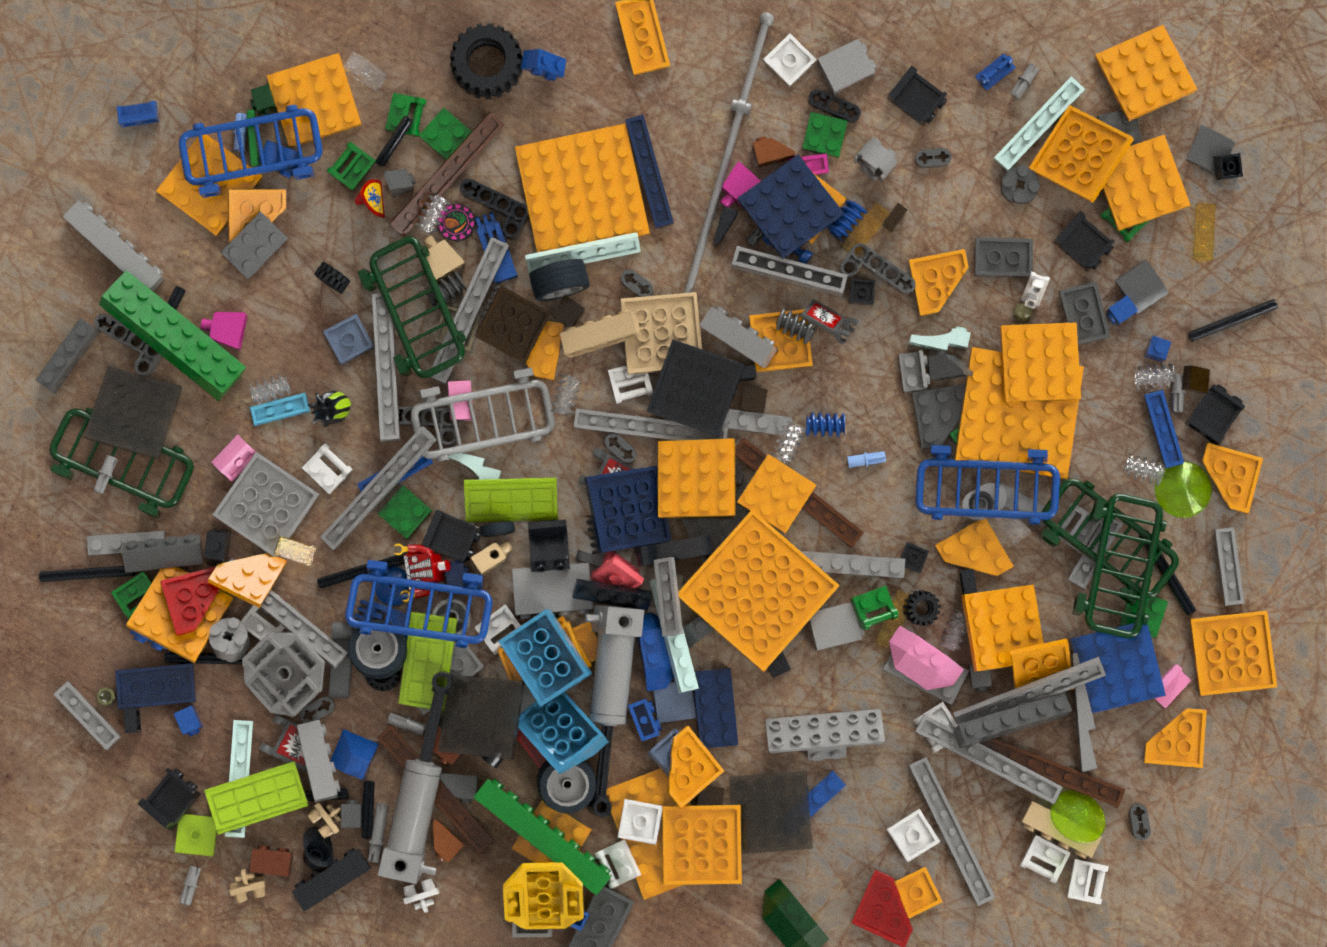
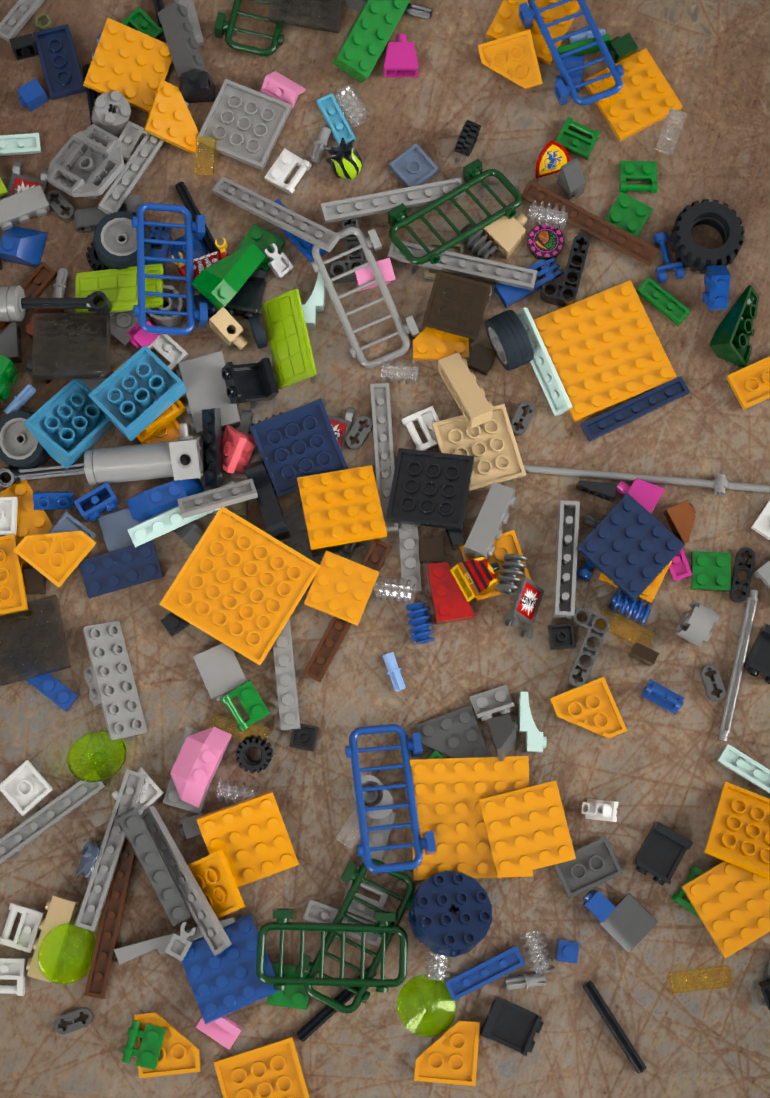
camera: 80 degrees right, 5 degrees down
red plate [160,566,220,637] -> none
dark grey plate [220,211,288,279] -> none
black axle [376,116,413,167] -> none
light orange plate [935,519,1014,576] -> none
black piece [959,569,977,595] -> none
dark grey plate [975,237,1033,278] -> none
dark grey plate [1001,165,1040,204] -> none
olive tile [1013,303,1033,322] -> none
dark brown piece [1182,365,1210,394] -> none
light grey plate [1214,527,1245,606] -> none
none -> light blue axle [3,384,36,414]
none -> blue hinge [33,490,73,510]
none -> clear neon green hat [67,731,126,782]
none -> sand blue plate [75,841,99,878]
none -> green plate [122,1020,167,1070]
none -> dark pink brick [126,320,160,349]
none -> light grey plate [164,921,197,961]
none -> green wedge [191,243,266,310]
none -> plate [262,243,294,279]
none -> light grey axle [310,127,331,163]
none -> dark blue brick [409,870,492,957]
none -> red wedge [427,562,475,624]
none -> torso [450,557,500,602]
none -> green tile [636,277,691,326]
none -> blue hinge [641,679,684,715]
none -> blue bar [653,232,685,283]
none -> dark green wedge [709,285,759,367]
none -> light grey piece [718,590,759,742]

